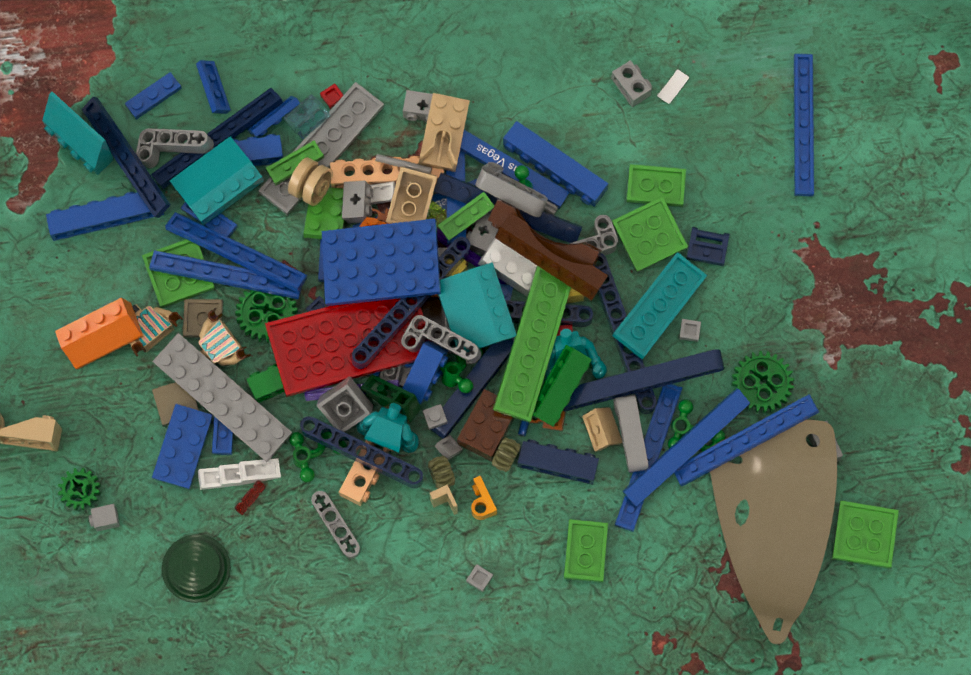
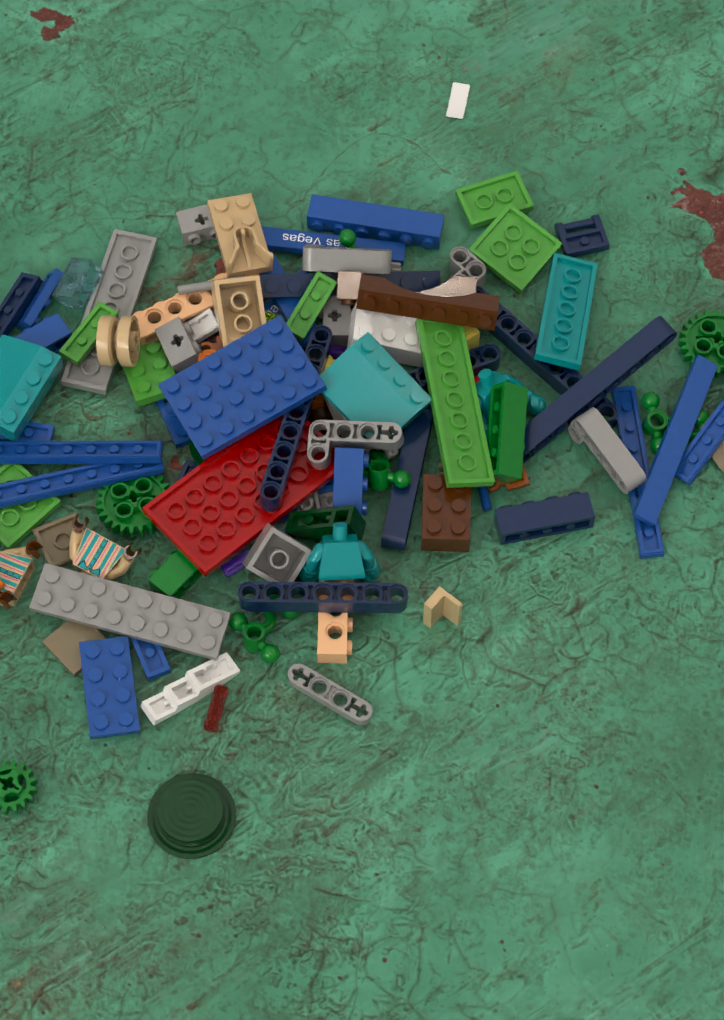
camera: 25 degrees left, 10 degrees down
light grey brick [89,504,120,532] -> none
red tile [320,83,343,110] -> none
light grey plate [423,404,447,430] -> none
olive gear [428,456,455,489] -> none
light grey plate [435,435,462,460] -> none
light grey plate [466,564,493,592] -> none
light orange plate [471,476,497,520] -> none
olive gear [492,437,520,472] -> none
bright green plate [564,519,608,582] -> none
tan panel [582,408,623,452] -> none
light grey brick [611,60,652,107] -> none
light grey plate [679,319,701,342] -> none
blue tile [794,54,814,196] -> none

